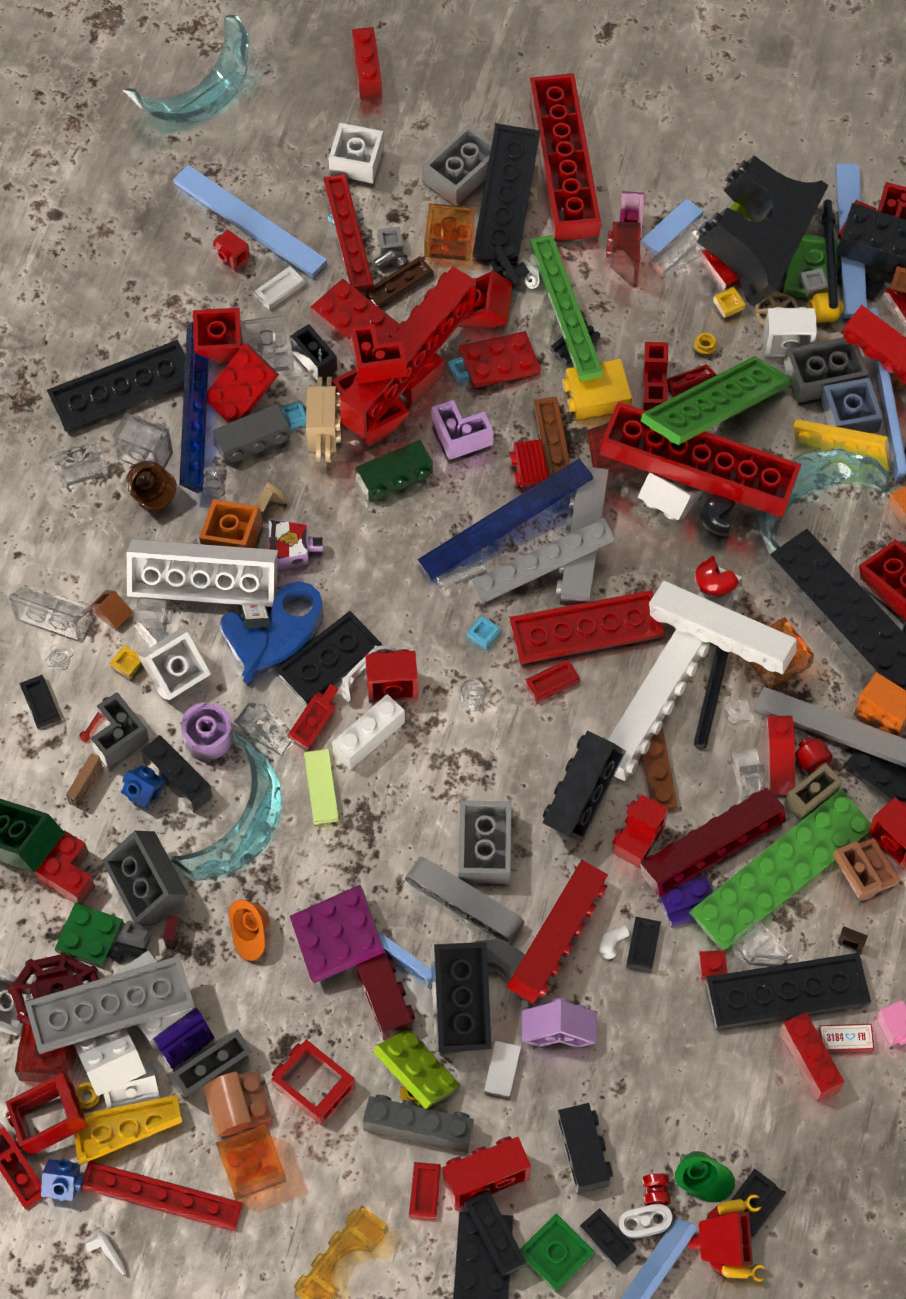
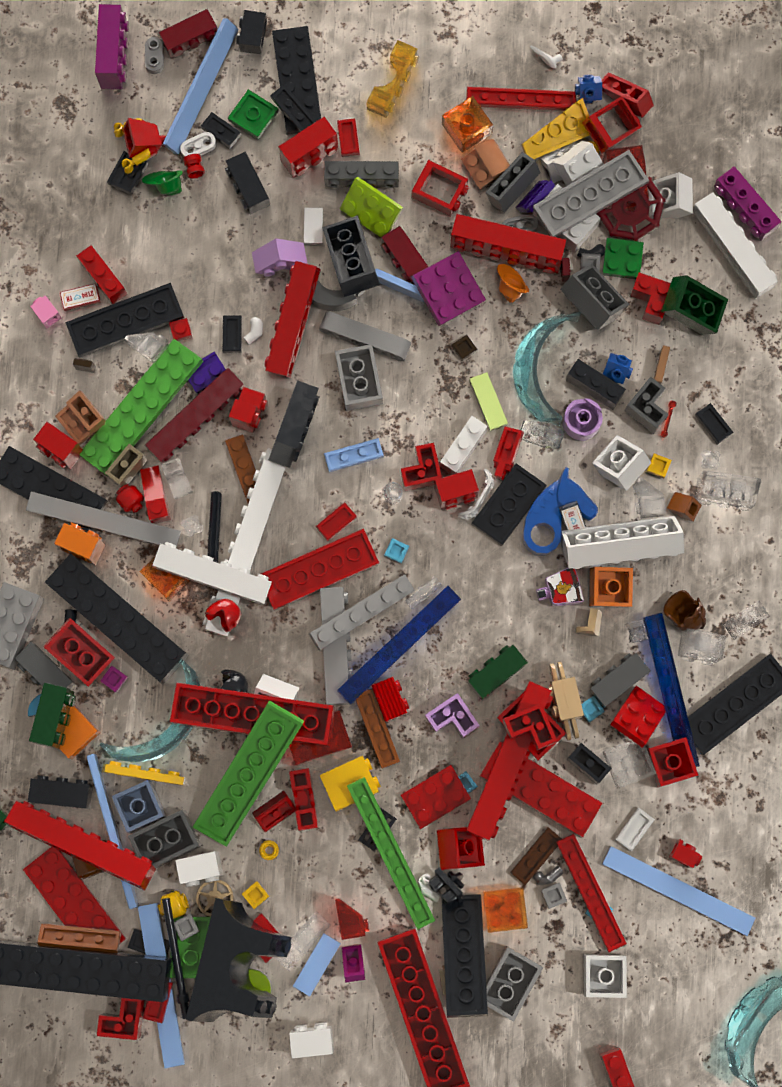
camera: 170 degrees right, 15 degrees up
none -> magenta plate [100,666,128,693]
none -> white brick [289,1022,334,1058]
none -> light blue tile [324,438,384,473]
none -> red brick [401,442,442,492]
none -> red brick [450,214,566,274]
none -> dark brown tile [451,335,478,361]
none -> light grey plate [502,214,538,232]

